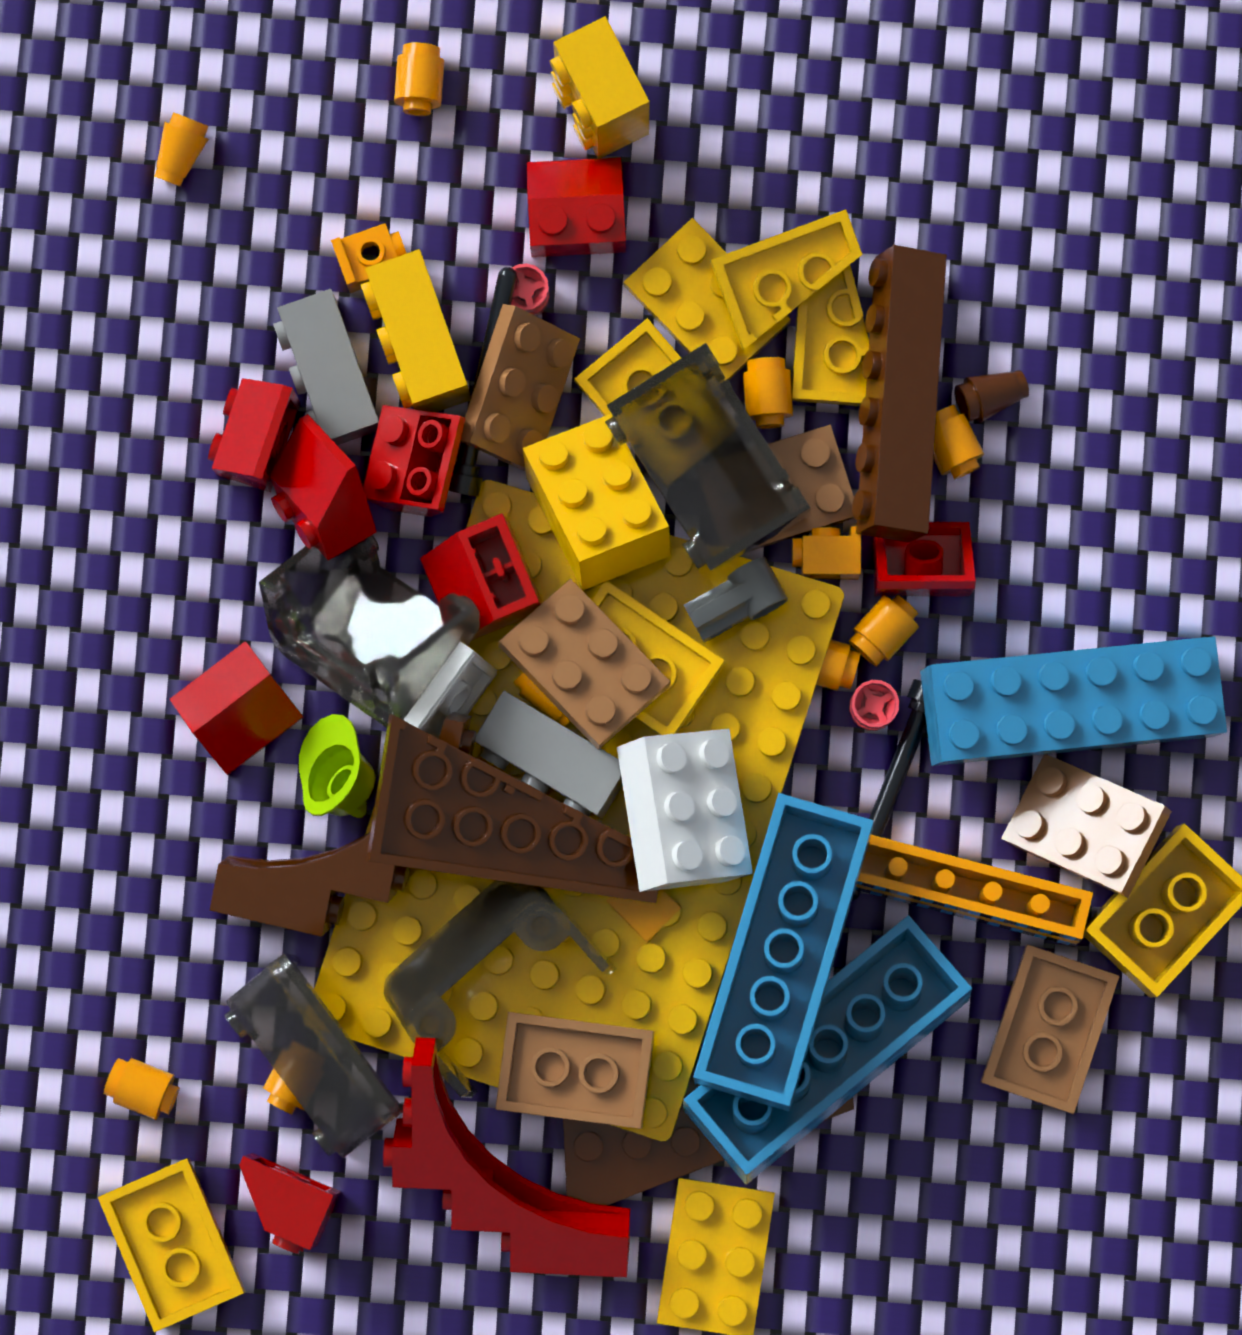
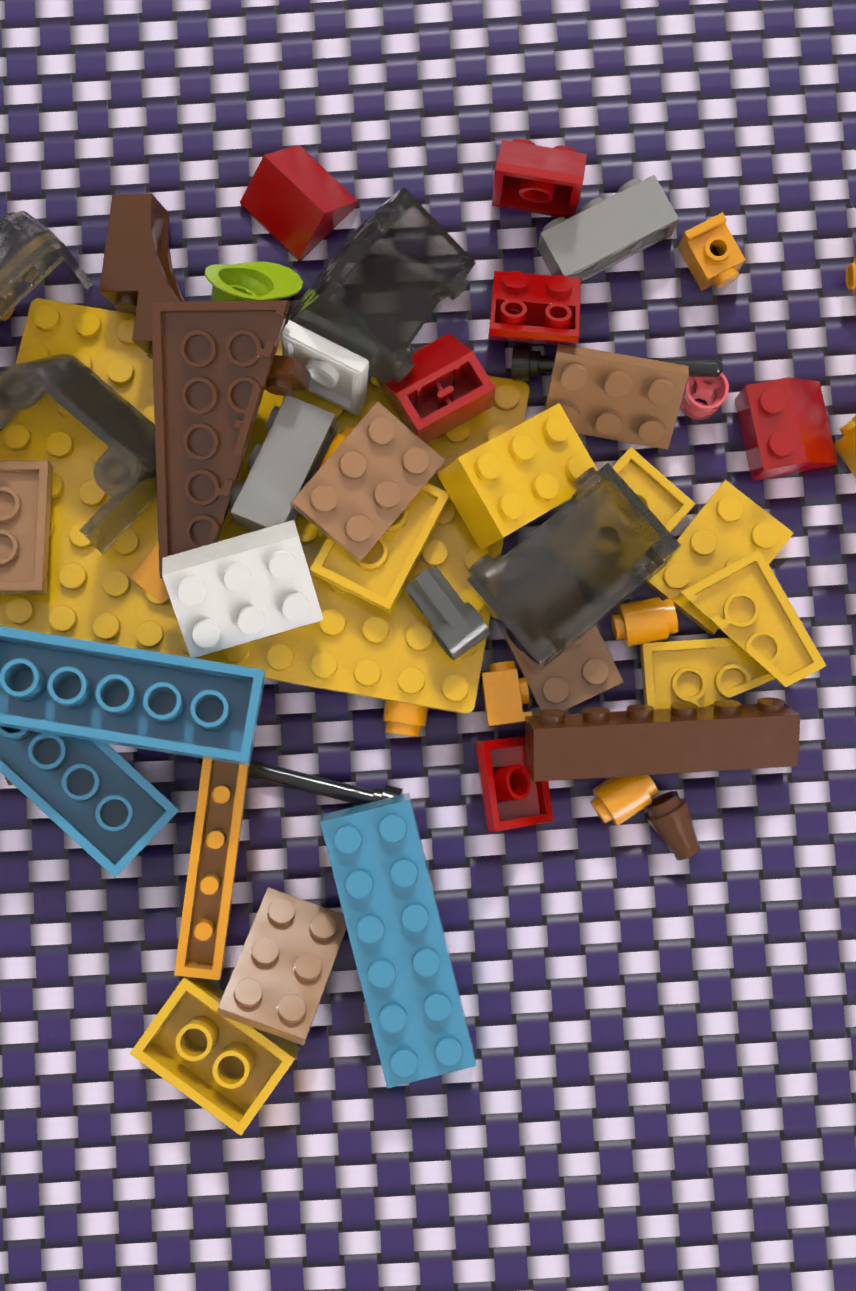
camera: 85 degrees right, 0 degrees up
light orange cone [154,112,209,187] -> none
red slope [270,414,377,561] -> none
yellow brick [360,249,471,412] -> none
light orange brick [848,595,919,667] -> none
coral wheel [849,680,899,731] -> none
medium nougat plate [980,944,1119,1114] -> none

